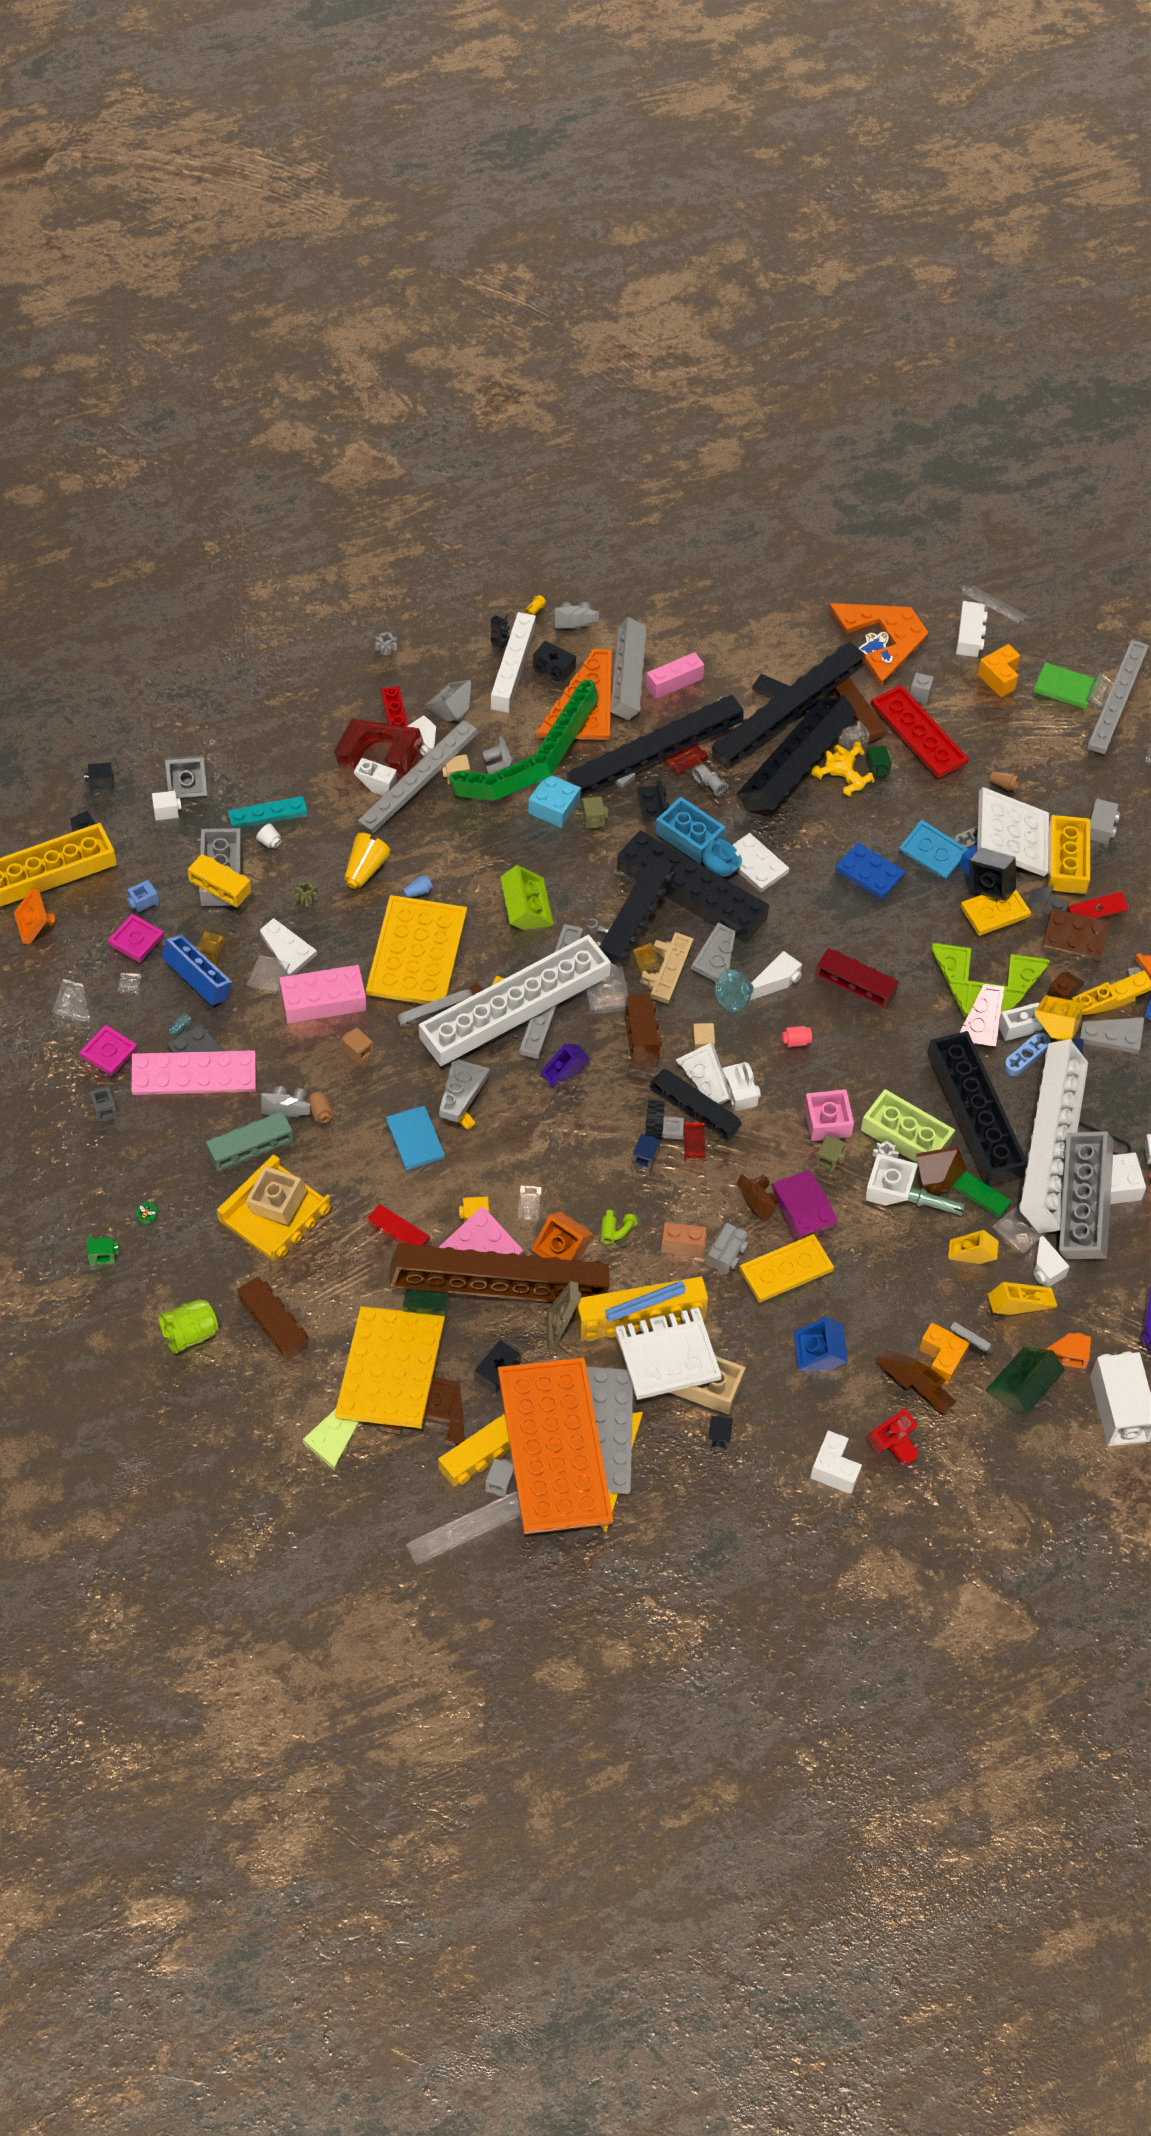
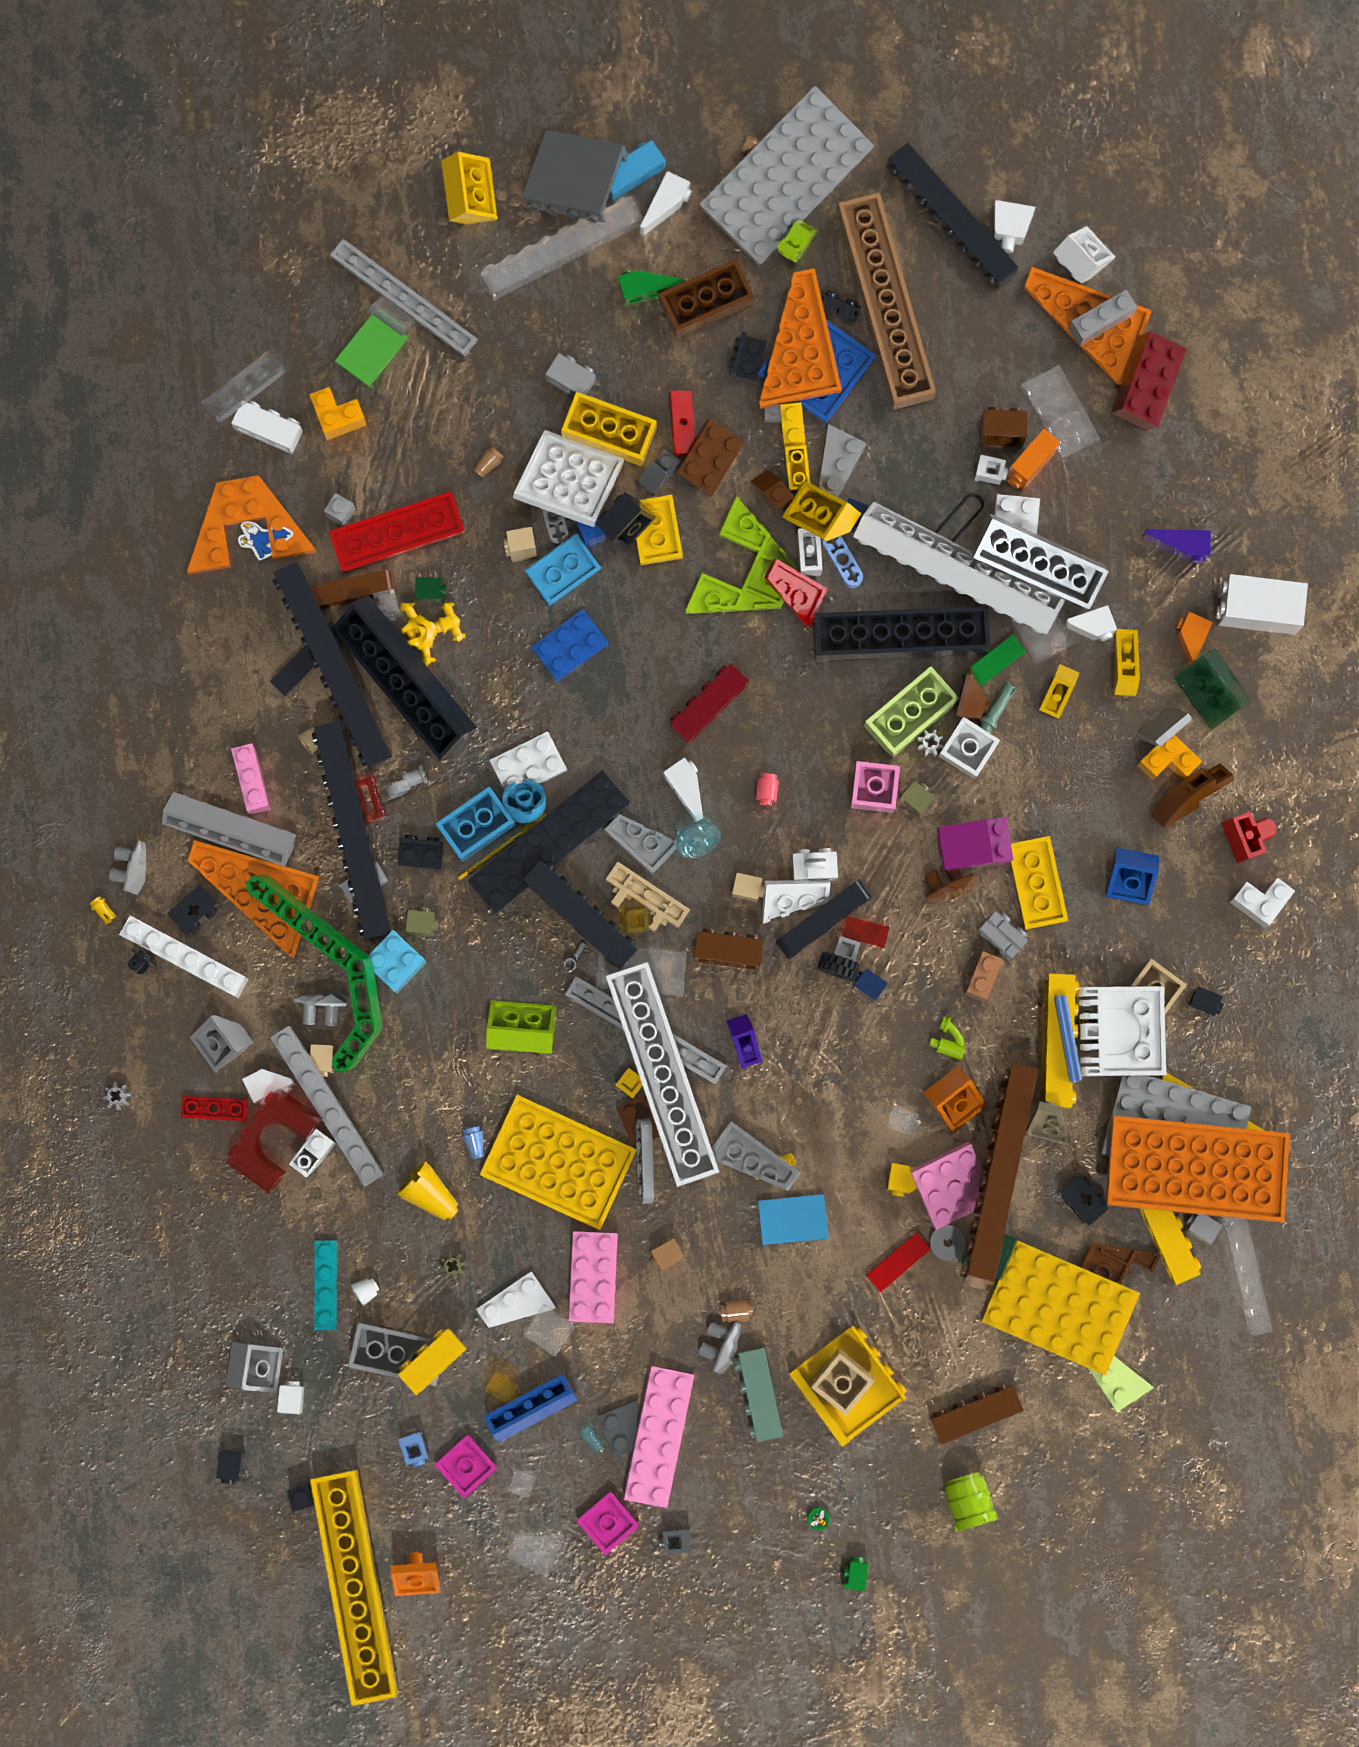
camera: 75 degrees left, 25 degrees up
none -> tan brick [503,527,537,562]

